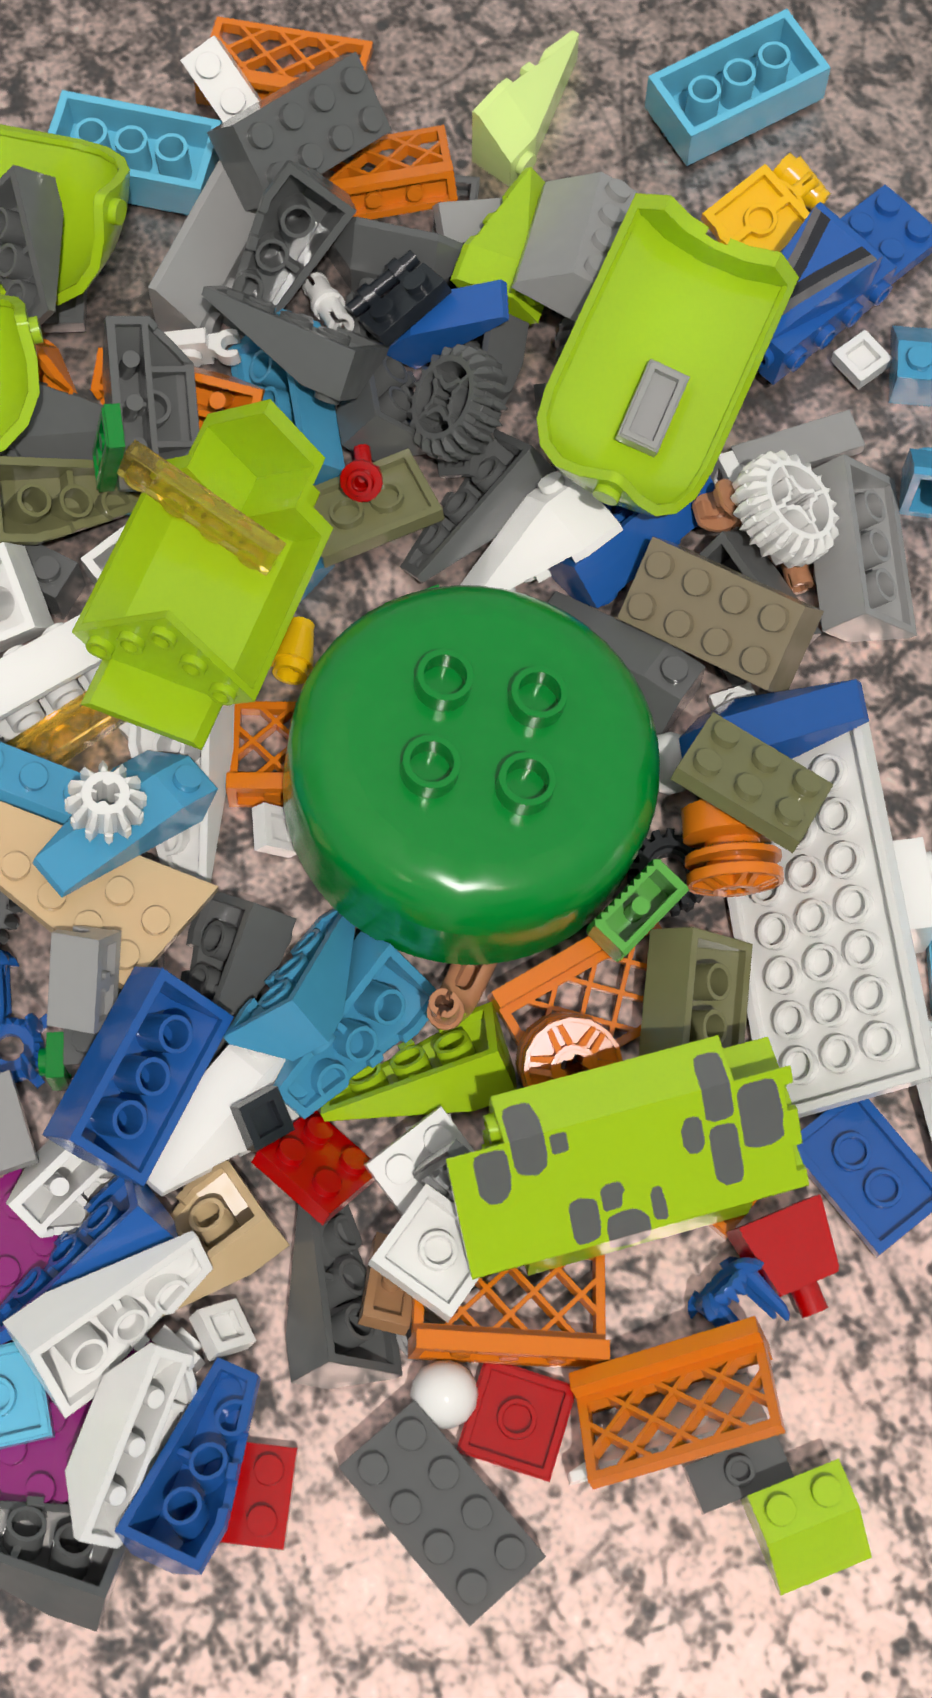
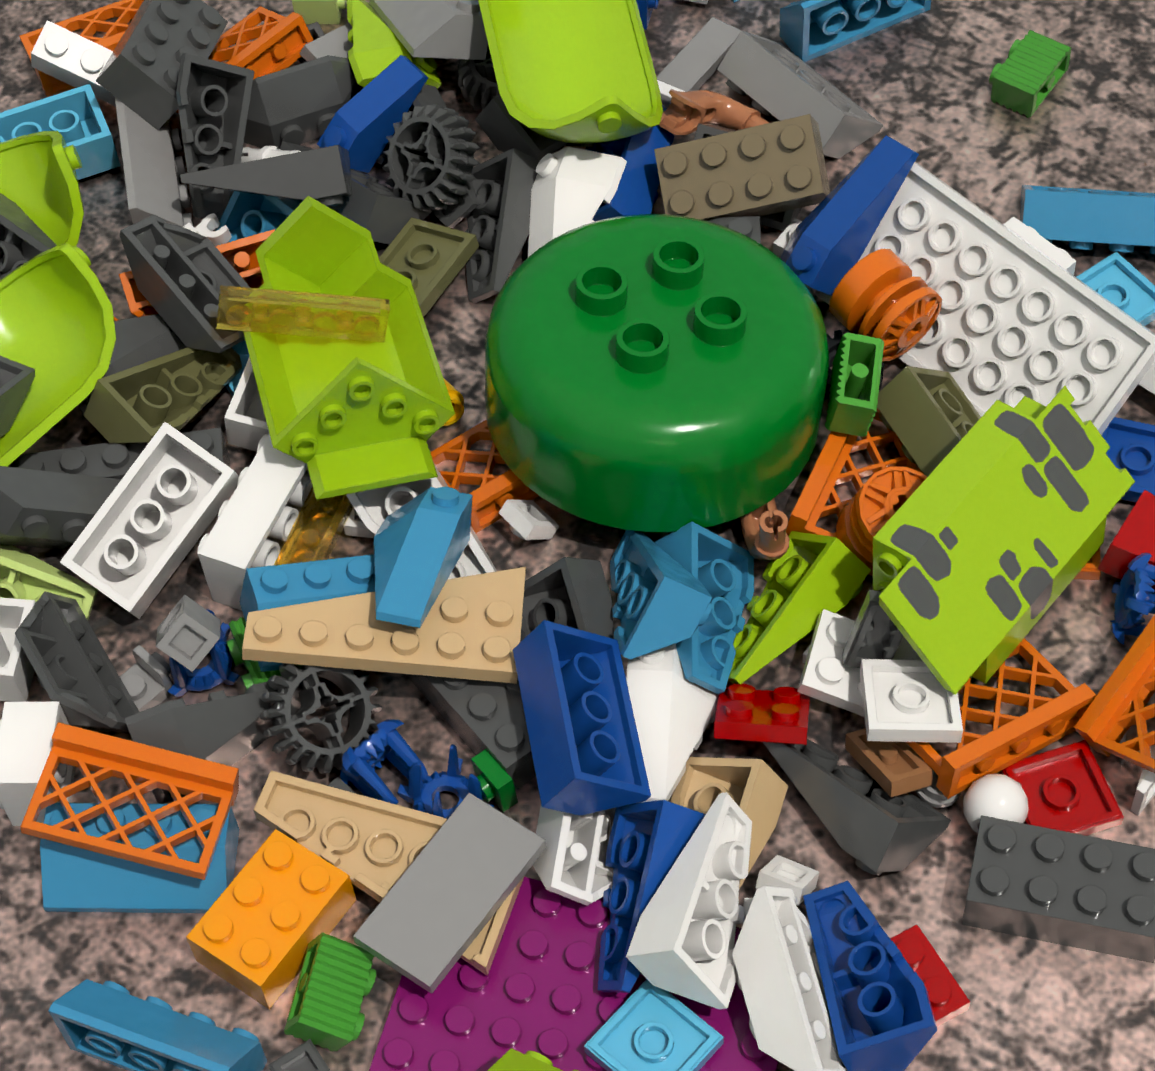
camera: 30 degrees left, 15 degrees down
light grey hinge [47,926,121,1034] -> none
white gear [65,761,147,845] -> none
green tile [92,403,125,492] -> none
black plate [230,1086,295,1152] -> none
red plate [340,444,383,502] -> none
black plate [345,250,452,348] -> none
light grey tile [614,358,690,457] -> none
olive plate [670,712,834,853] -> none
white gear [730,450,839,569] -> none

